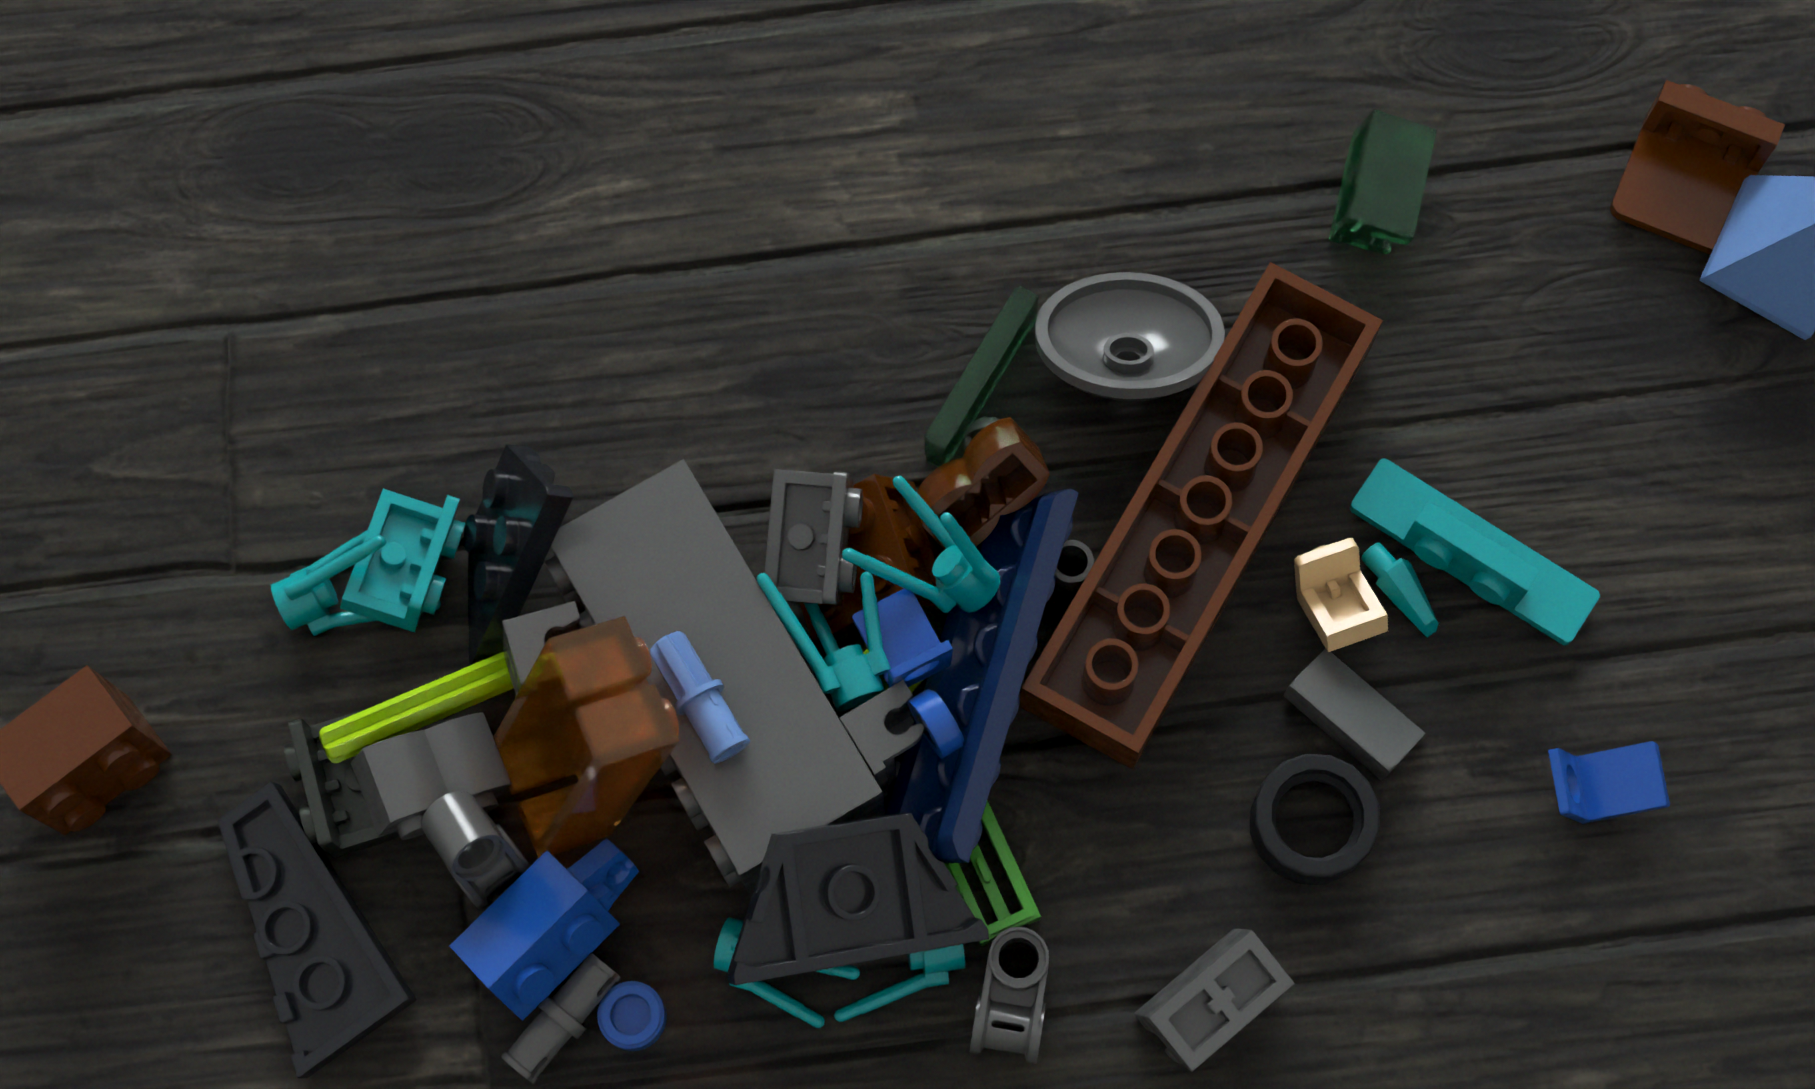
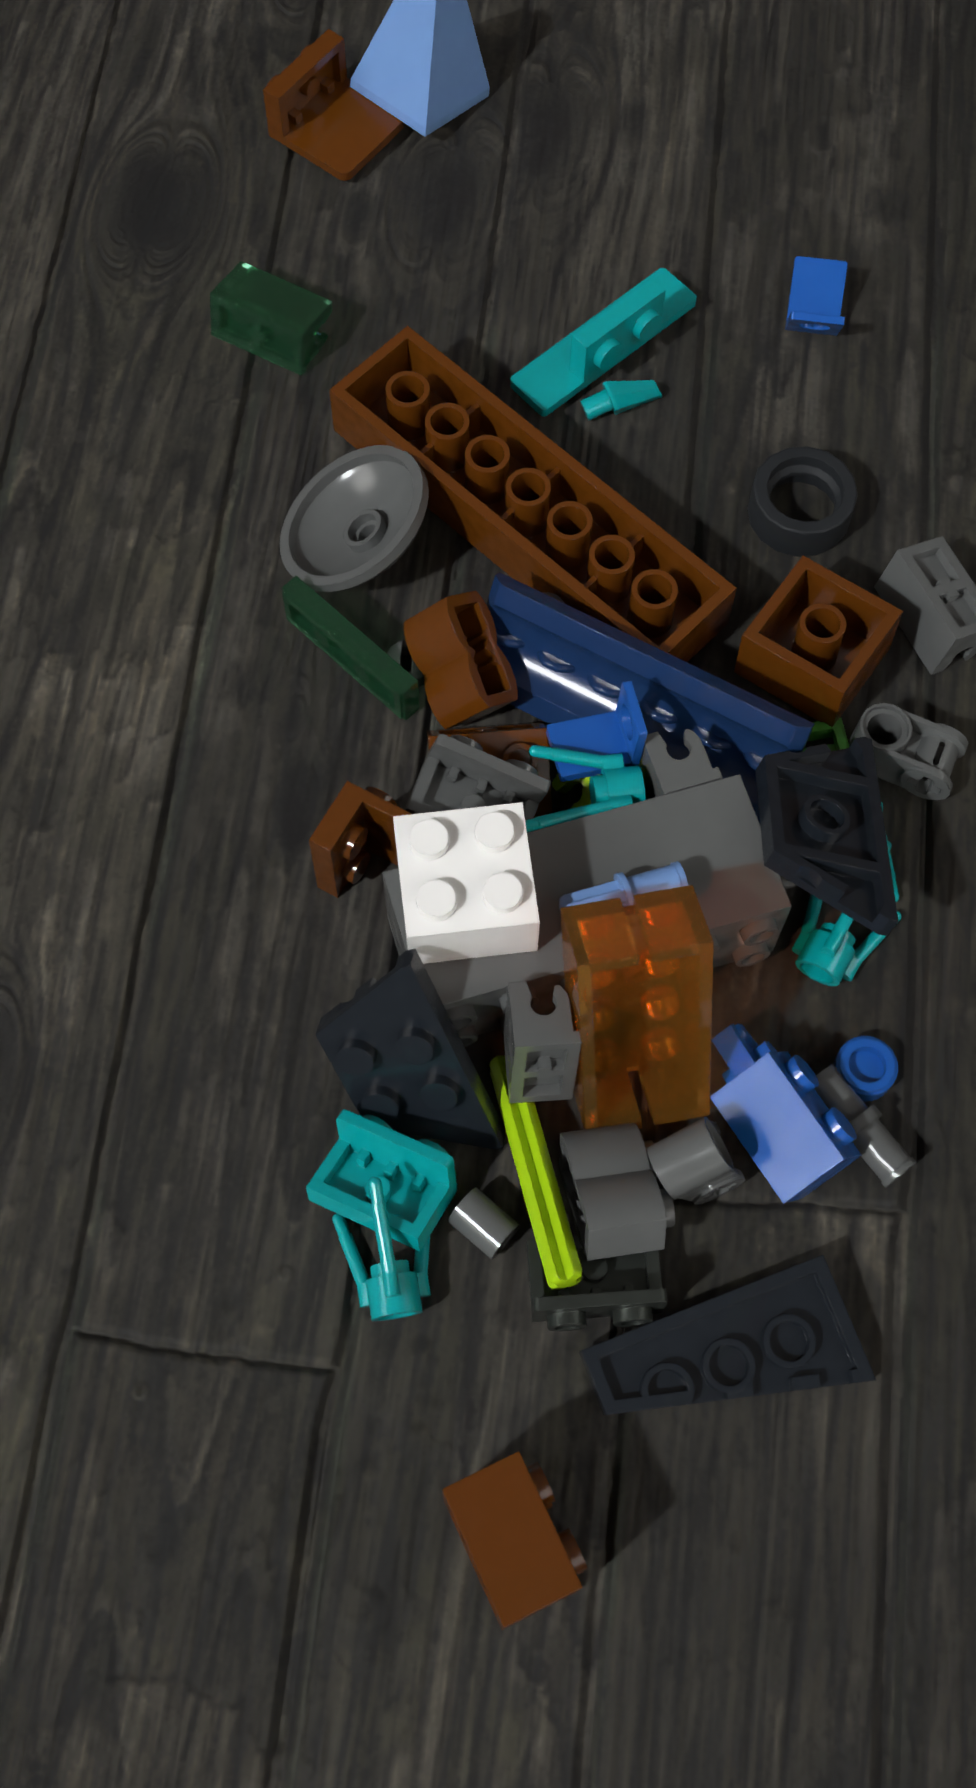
camera: 80 degrees left, 5 degrees down
teal plant [842,476,1000,613] -> none
blue tile [907,689,964,759] -> none
dark grey slope [1283,648,1425,782] -> none
tan bracket [1294,538,1388,652] -> none
none -> reddish brown bracket [309,781,411,898]
none -> white brick [393,802,540,964]
none -> dark grey hinge [448,1187,521,1260]
none -> reddish brown brick [734,555,903,727]

